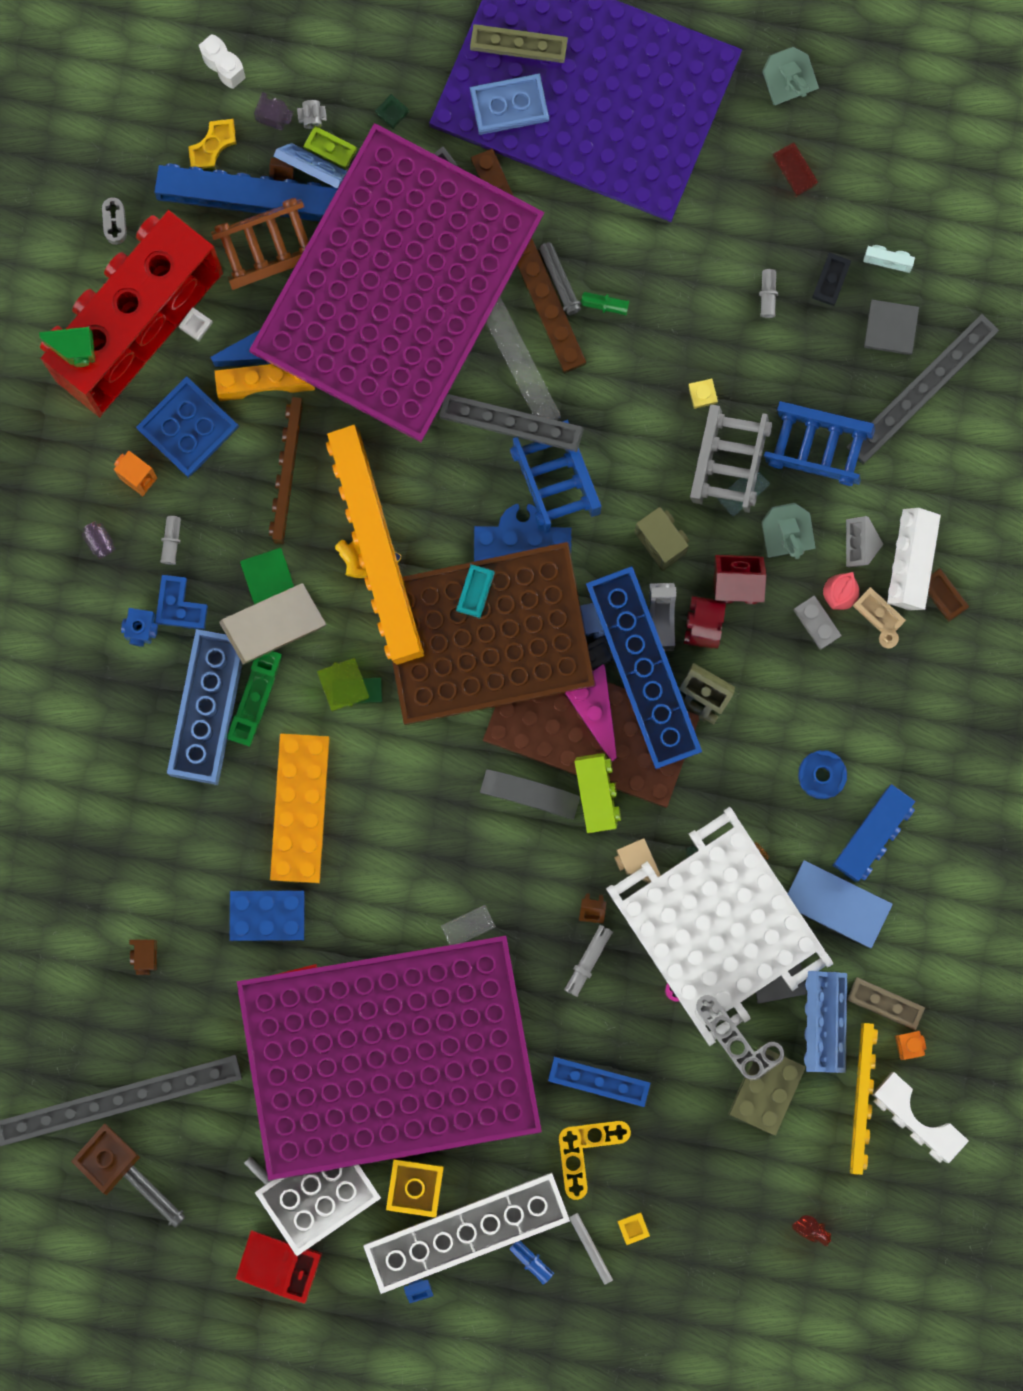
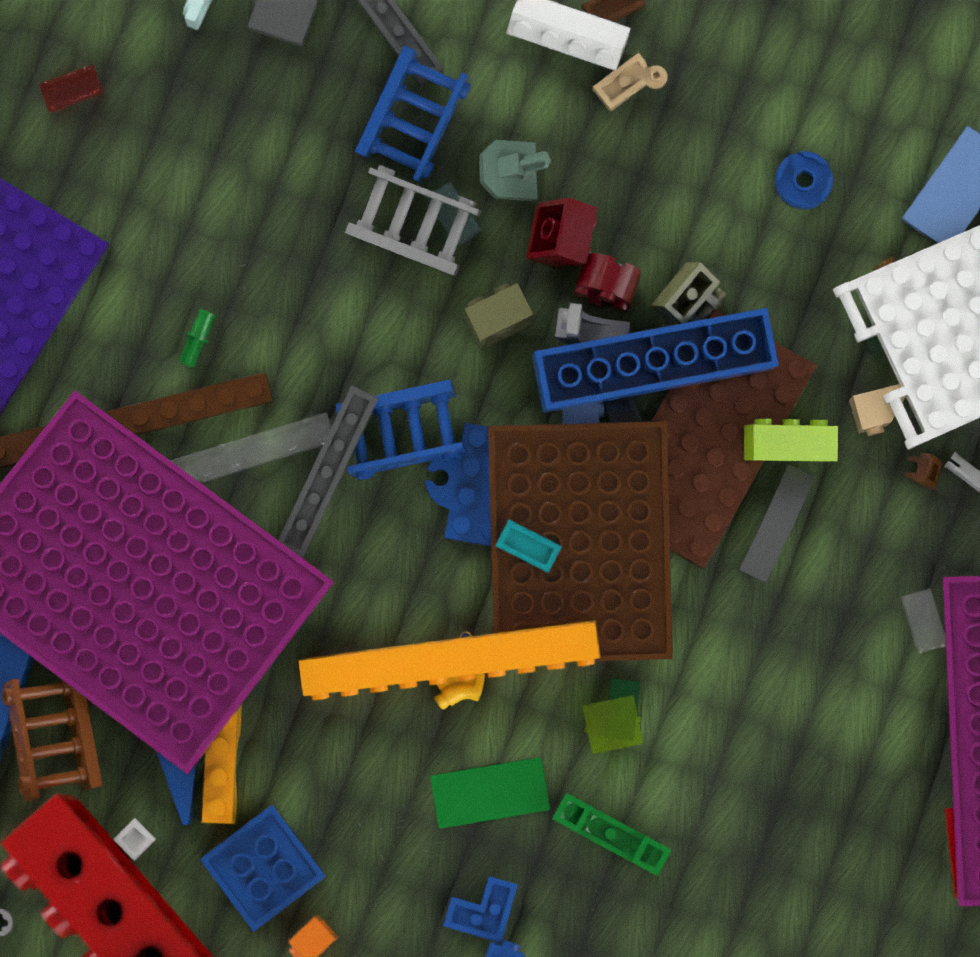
camera: 80 degrees left, 0 degrees up
light grey axle [160,516,181,565] -> none
medium blue brick [167,629,242,785] -> none
tile [219,583,326,665] -> none
blue plate [230,891,305,941] -> none
reddish brown plate [269,397,303,544] -> none
light orange plate [270,734,330,884] -> none
dark grey axle [539,242,581,315] -> none
dark pink wing [565,665,617,762] -> none
light yellow plate [688,379,718,409] -> none
light grey axle [759,269,778,318] -> none
light grey plate [794,596,842,650] -> none
black plate [812,252,851,306] -> none
coral hat [823,572,859,610] -> none
blue brick [832,784,916,882] -> none
light grey slope [846,516,883,568] -> none

